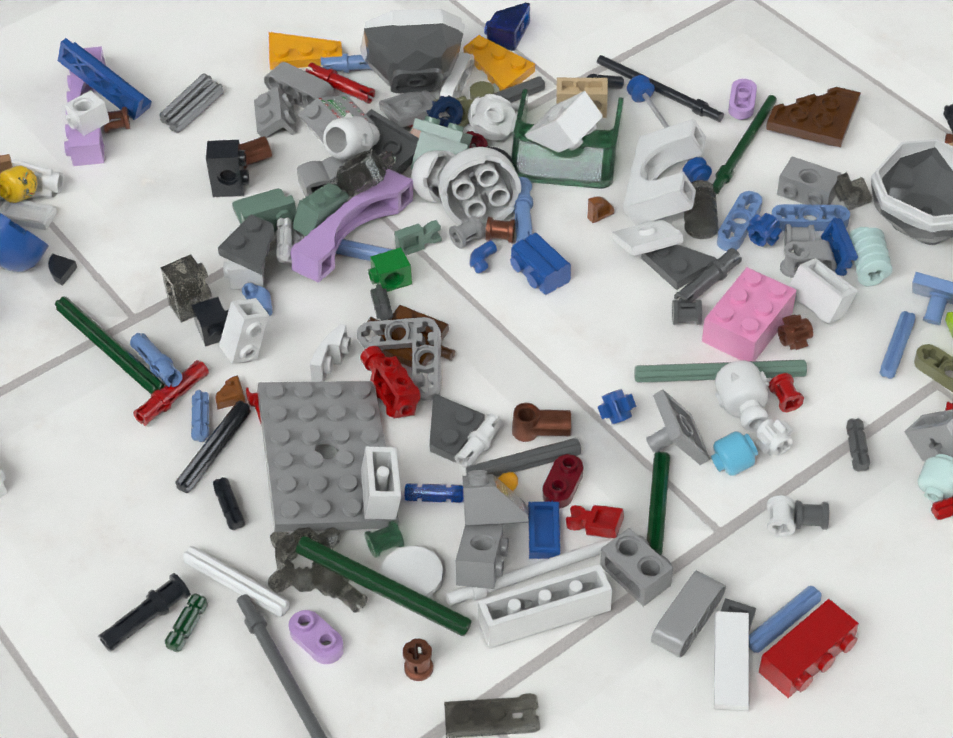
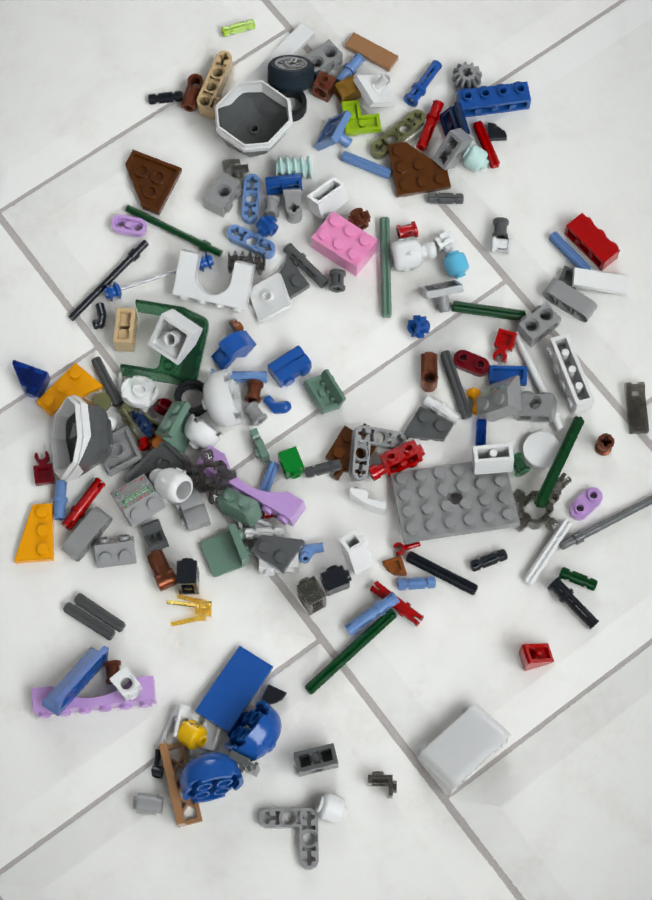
camera: 90 degrees left, 20 degrees up
none -> dark grey bracket [141,519,169,552]
none -> clear yellow plant [166,595,212,626]
none -> blue tile [195,646,273,734]
none -> blue brick [211,331,257,370]
none -> sand green bracket [303,369,346,415]
none -> reddish brown plate [387,142,451,198]
none -> red slope [518,643,554,671]

